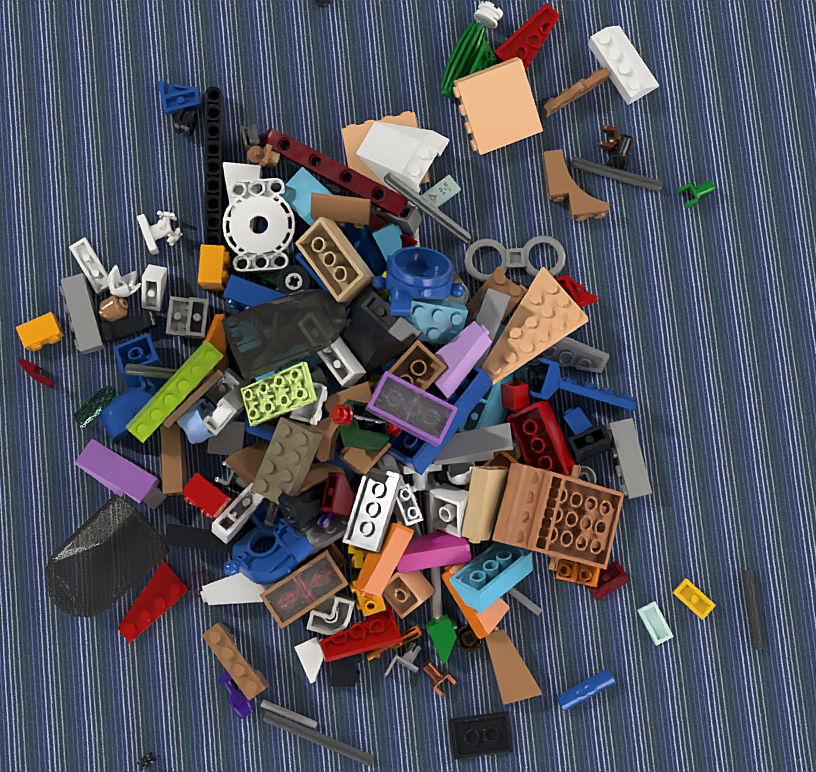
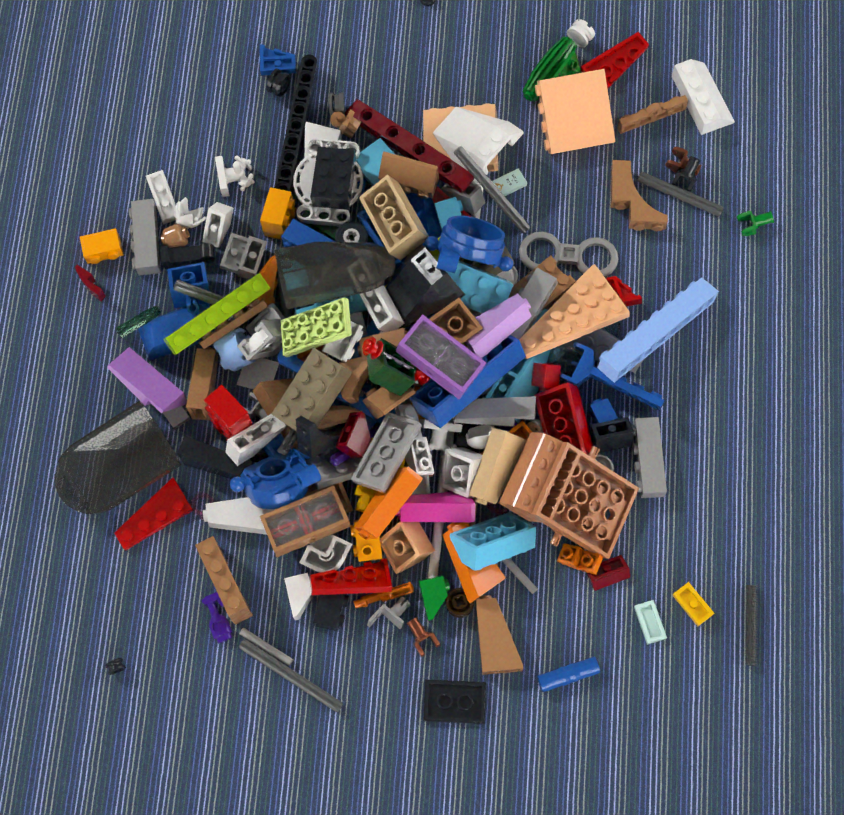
camera: 10 degrees right, 10 degrees down
none -> black brick [310,147,356,210]
none -> light blue brick [597,277,719,383]

